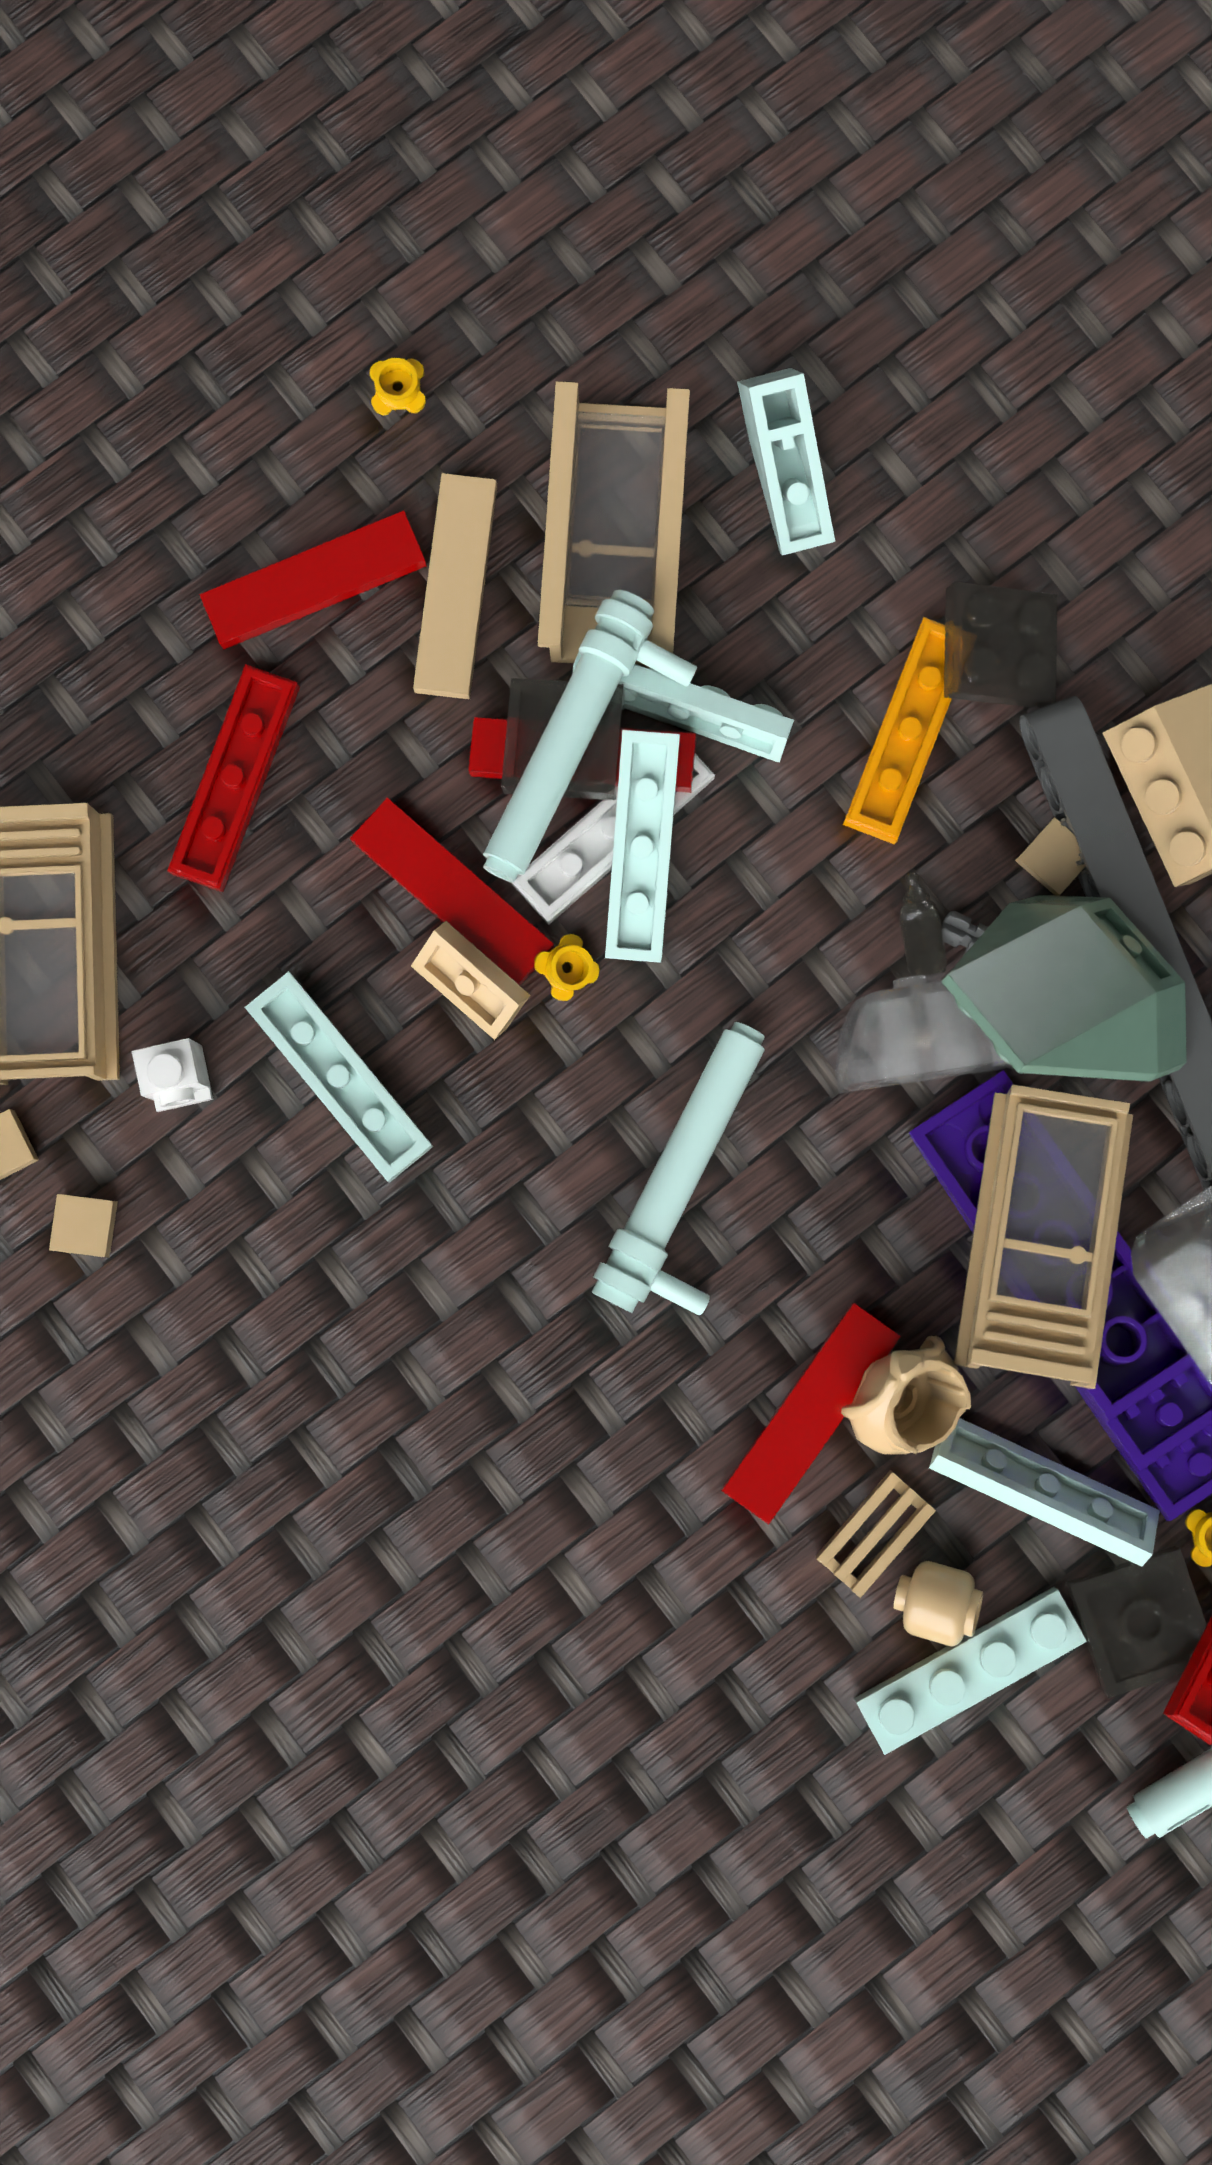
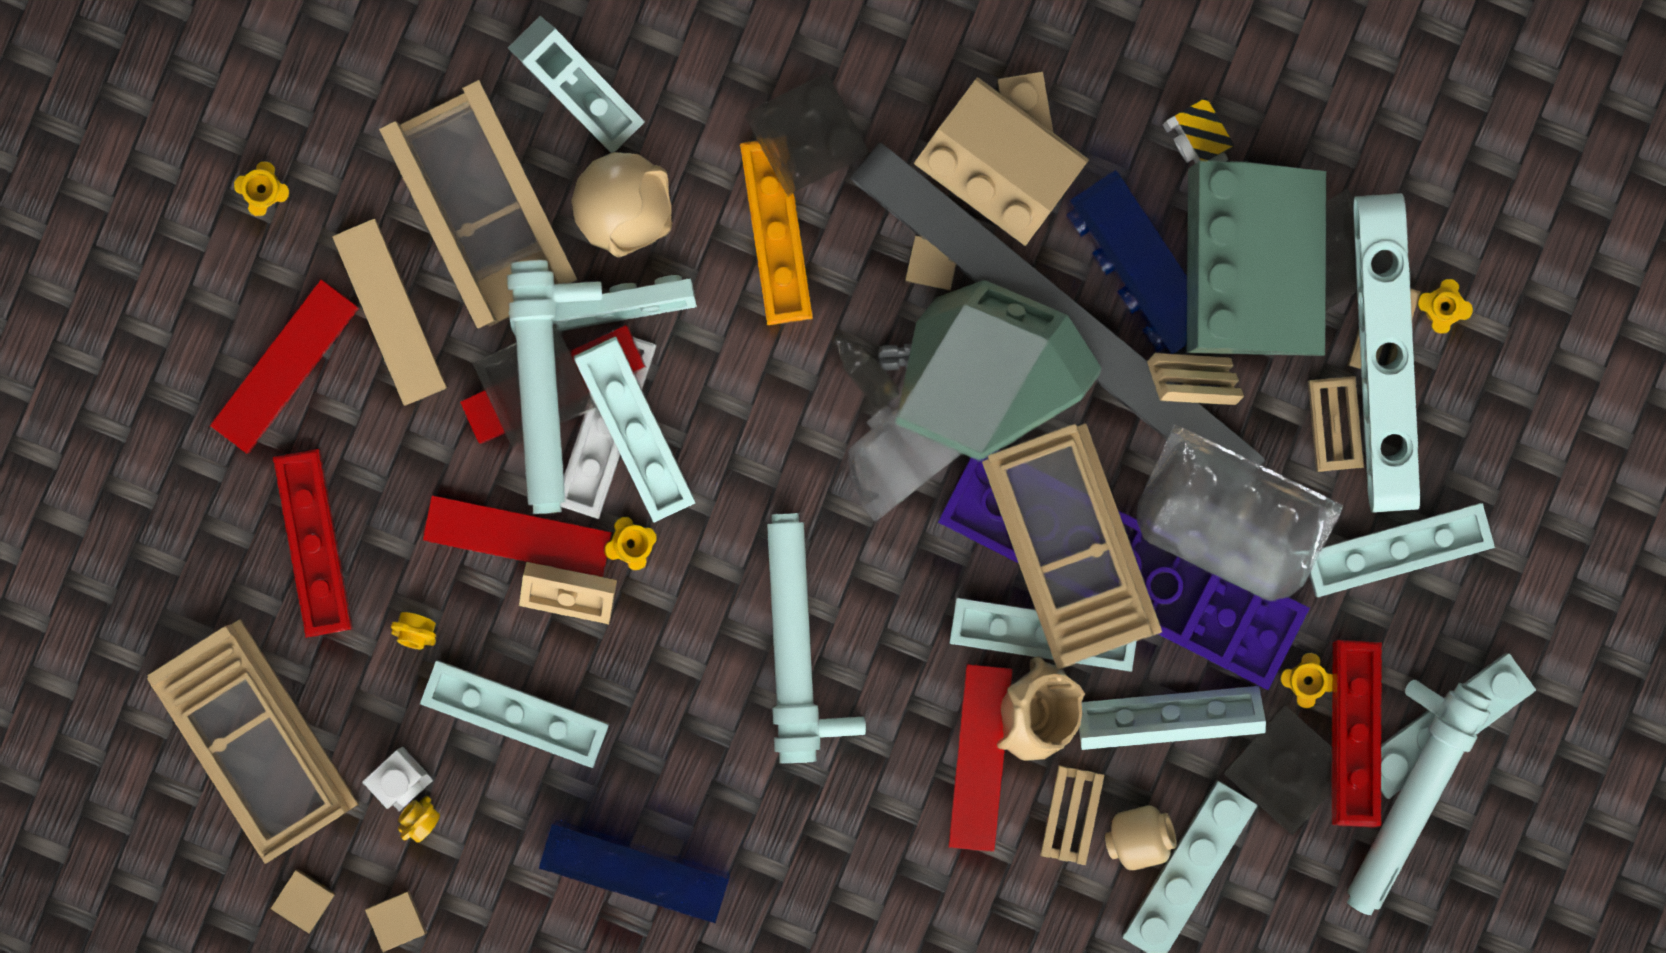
camera: 35 degrees left, 5 degrees up
none -> yellow plate [391,612,436,649]
none -> yellow plate [398,796,440,842]
none -> clear blue brick [538,819,730,923]
none -> tan helmet [571,152,672,257]
none -> light aqua plate [949,598,1137,672]

